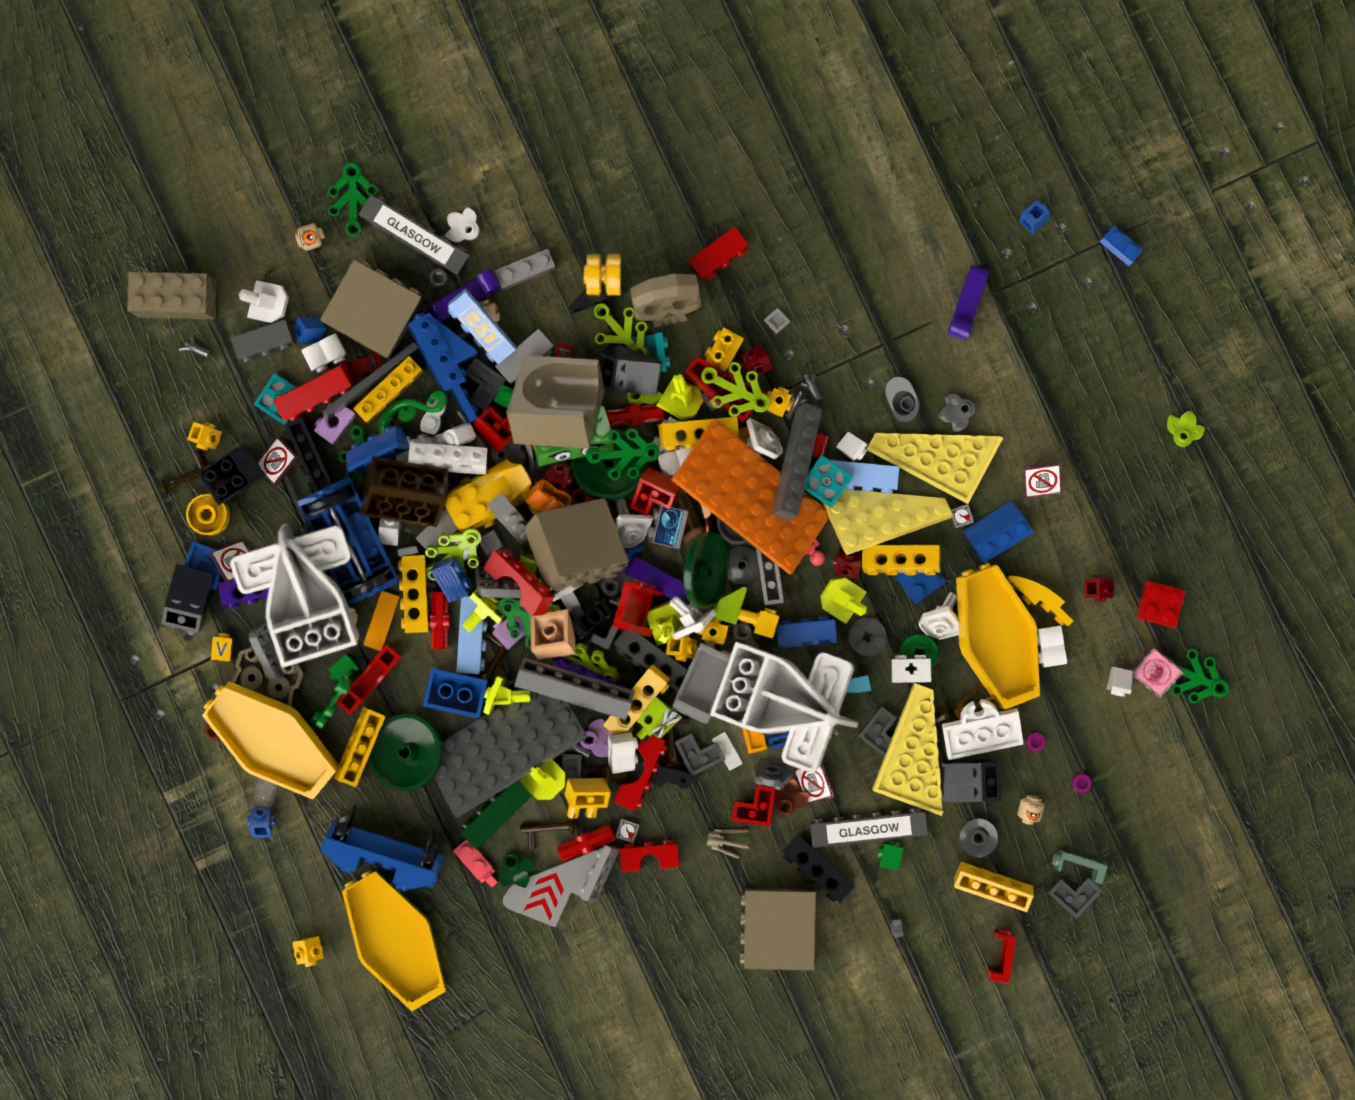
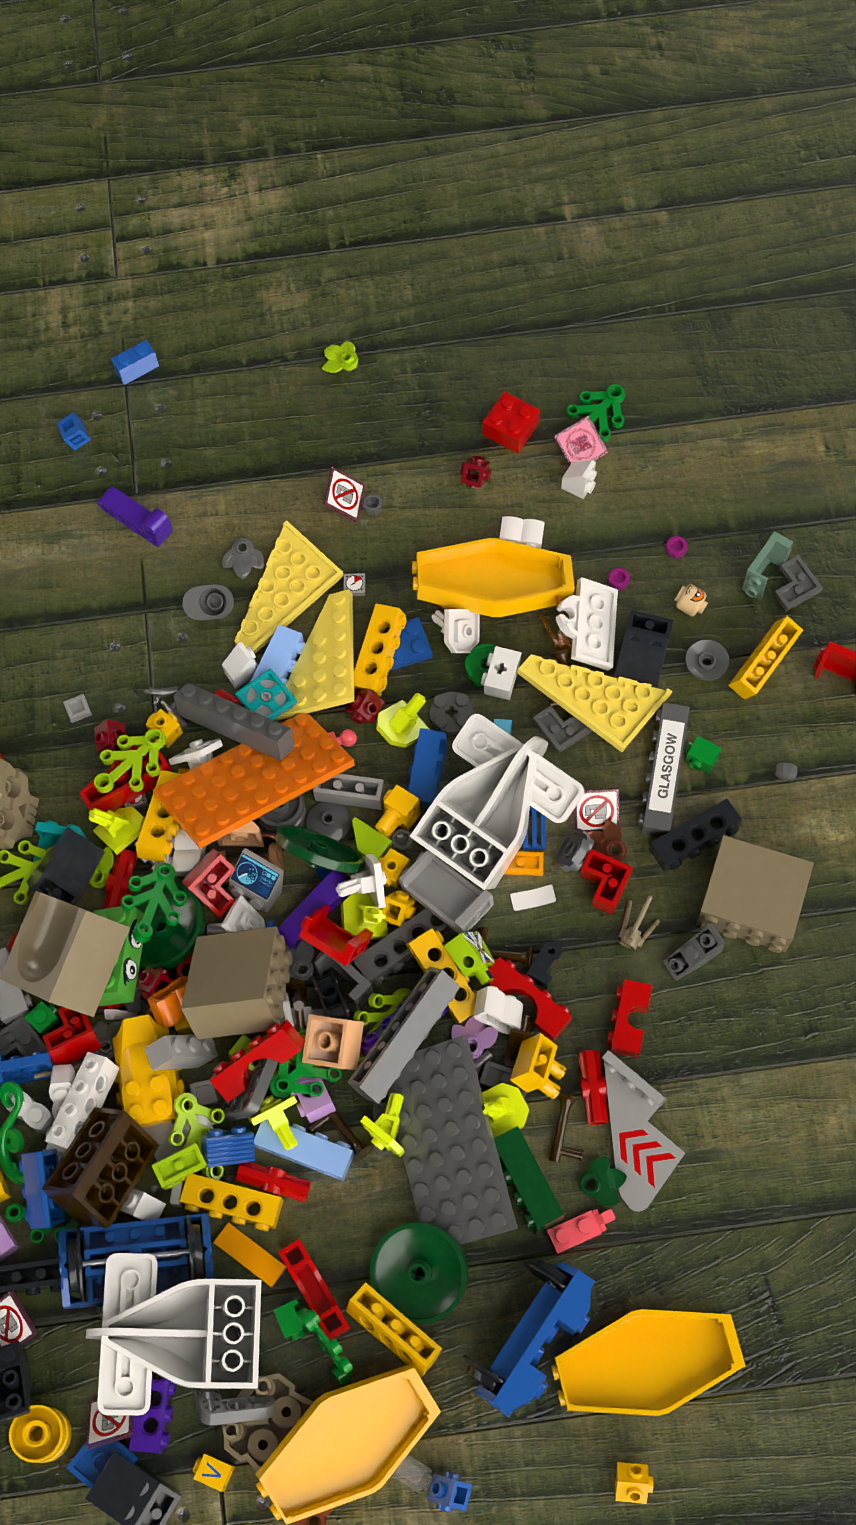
camera: 75 degrees left, 20 degrees down
blue slope [423,668,488,718] -> none
tile [615,818,639,843] -> none
dark grey plate [675,733,726,776] -> none
yellow brick [704,328,744,372] -> none
blue slope [963,501,1033,563] -> none
yellow slope [1006,575,1073,626] -> none
none -> lime plate [151,1143,207,1190]
none -> dark brown piece [286,979,308,1030]
none -> dark grey tile [362,494,383,516]
none -> dark grey slope [663,923,725,981]

